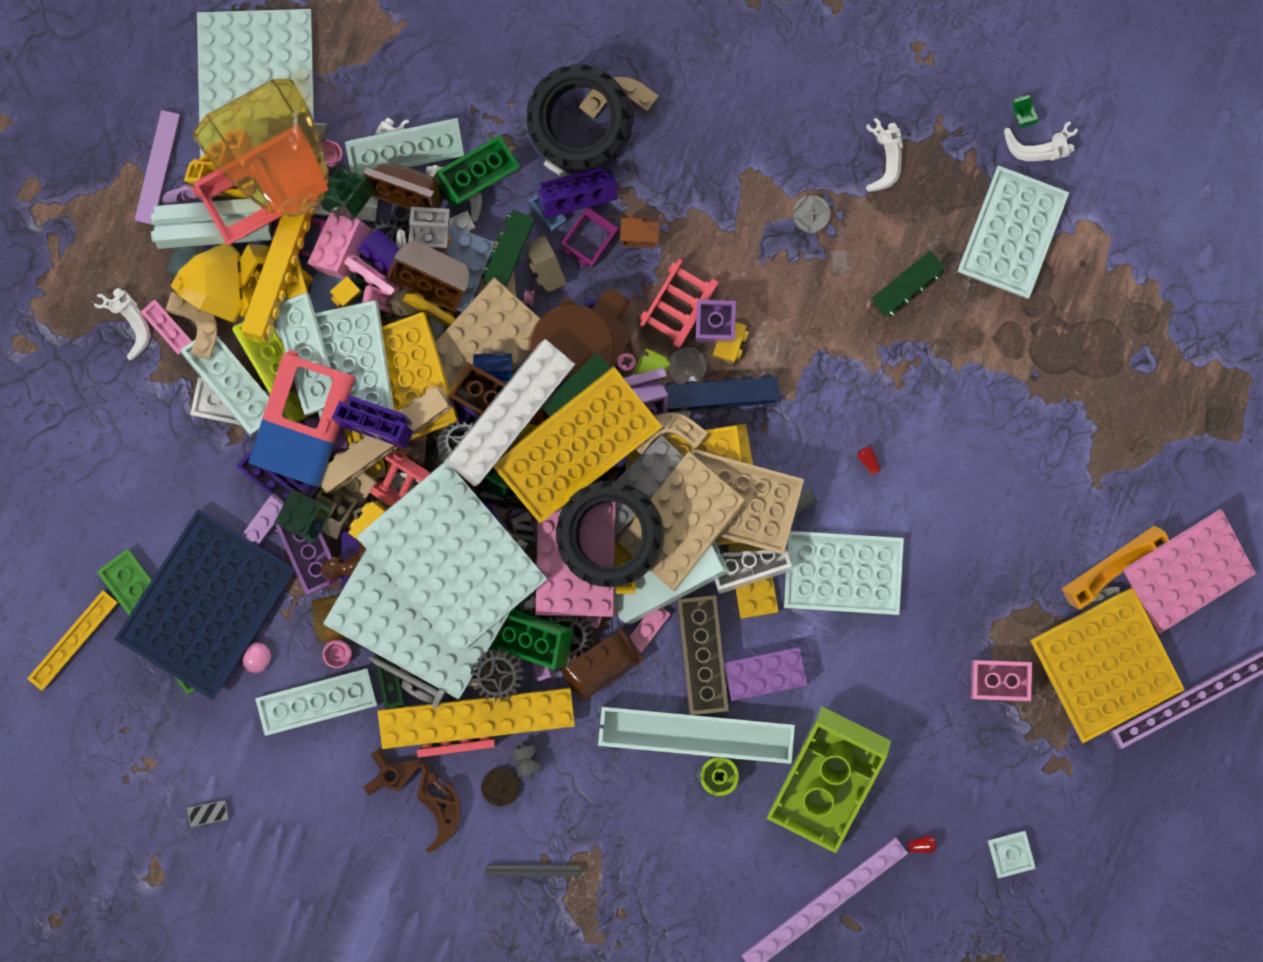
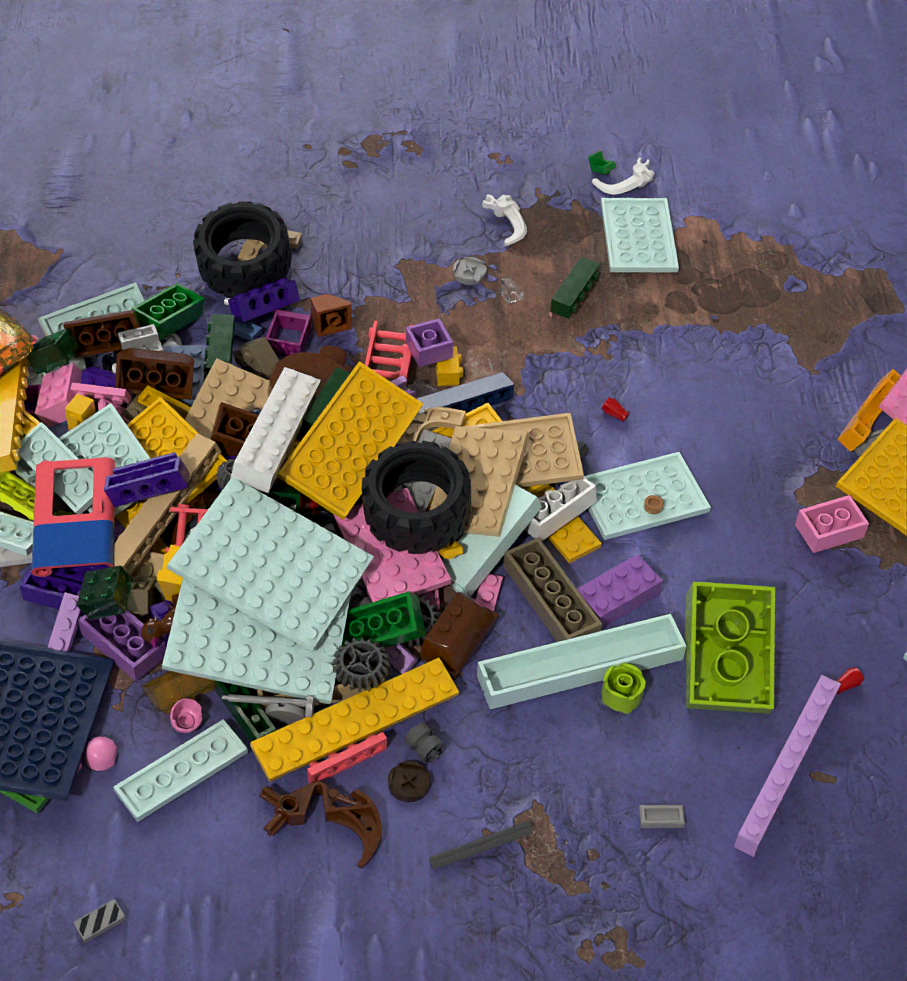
camera: 25 degrees left, 35 degrees down
none -> light grey tile [639,805,685,828]
none -> medium nougat tile [644,495,664,514]

